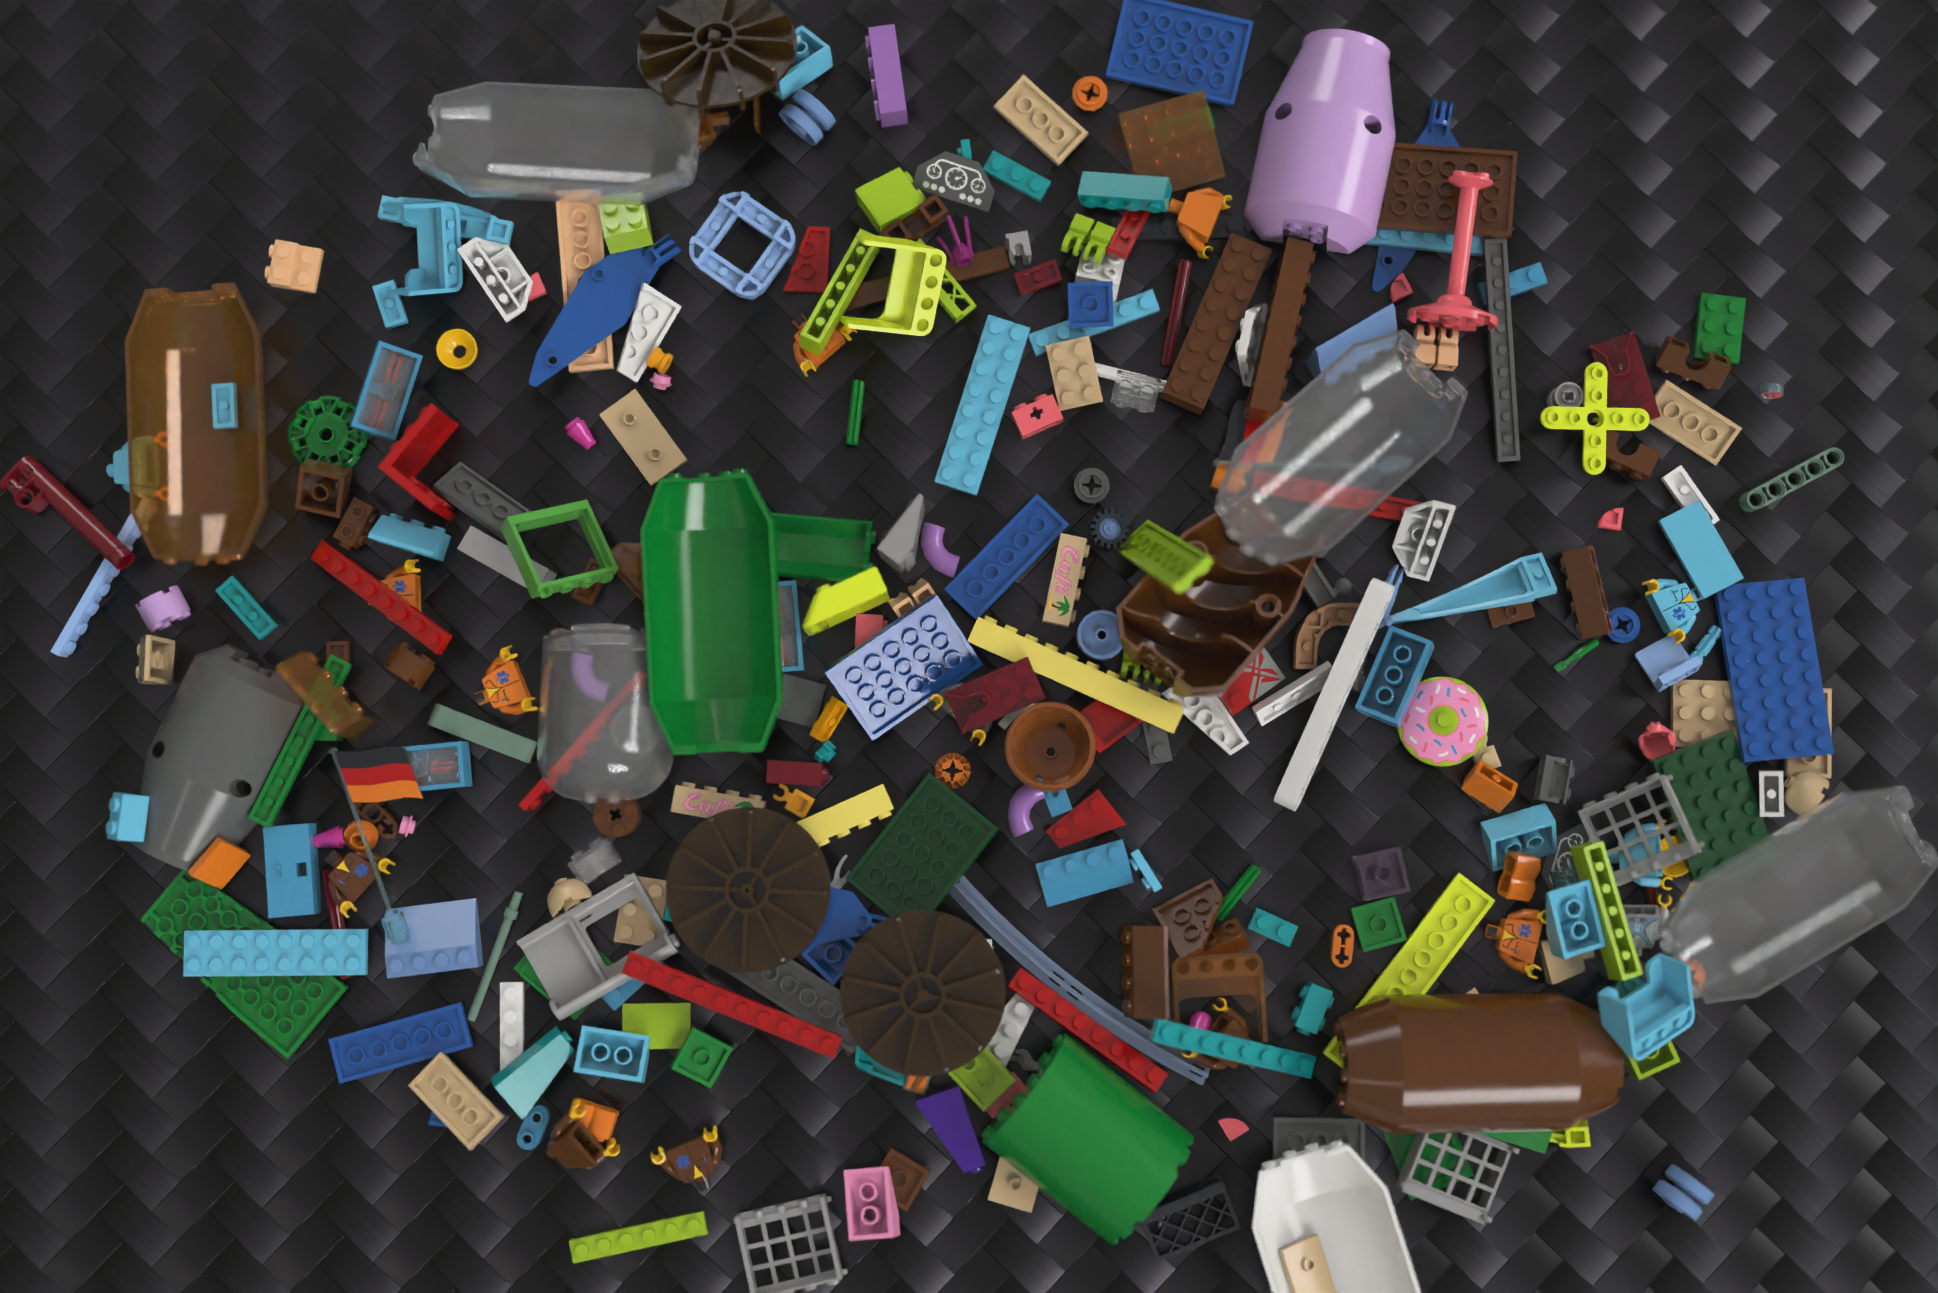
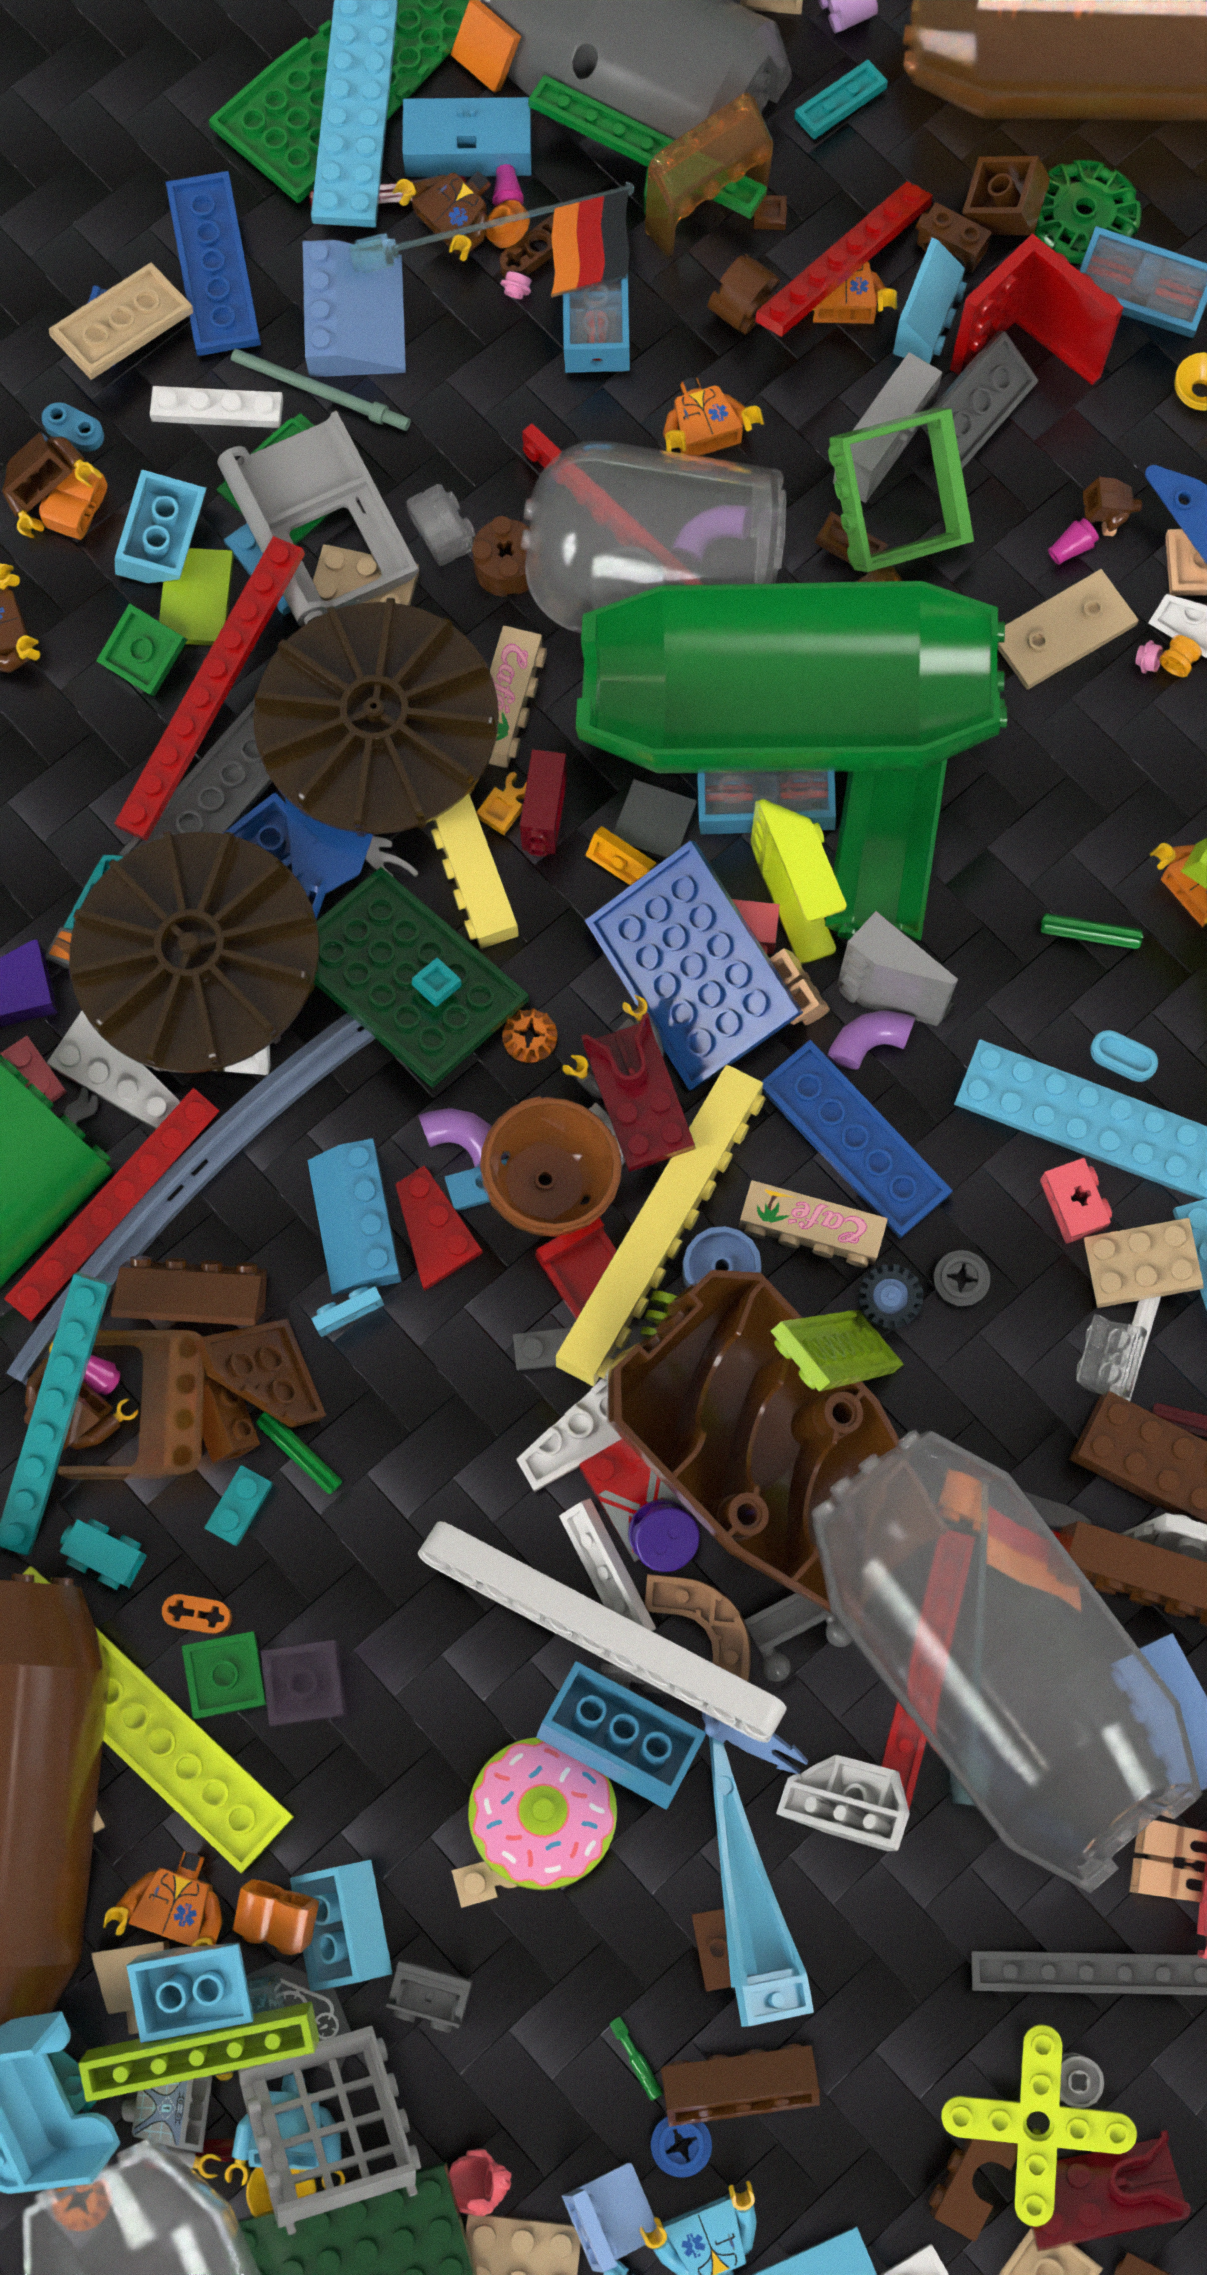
camera: 95 degrees right, 10 degrees down
medium azure plate [211,382,238,430] -> none
sand green beam [427,703,538,763] -> none
slope [491,1026,574,1119] -> none
tan cylinder [547,878,593,919] -> none
teal plate [814,740,836,763] -> none
lime tile [948,1047,1017,1112] -> none
orange brick [1461,760,1518,813] -> none
coral tile [1596,508,1624,531] -> none
none -> teal plate [412,958,461,1007]
none -> dark purple head [628,1499,700,1572]
none -> reddish brown piece [1083,477,1142,536]
none -> medium azure tile [1090,1030,1158,1082]

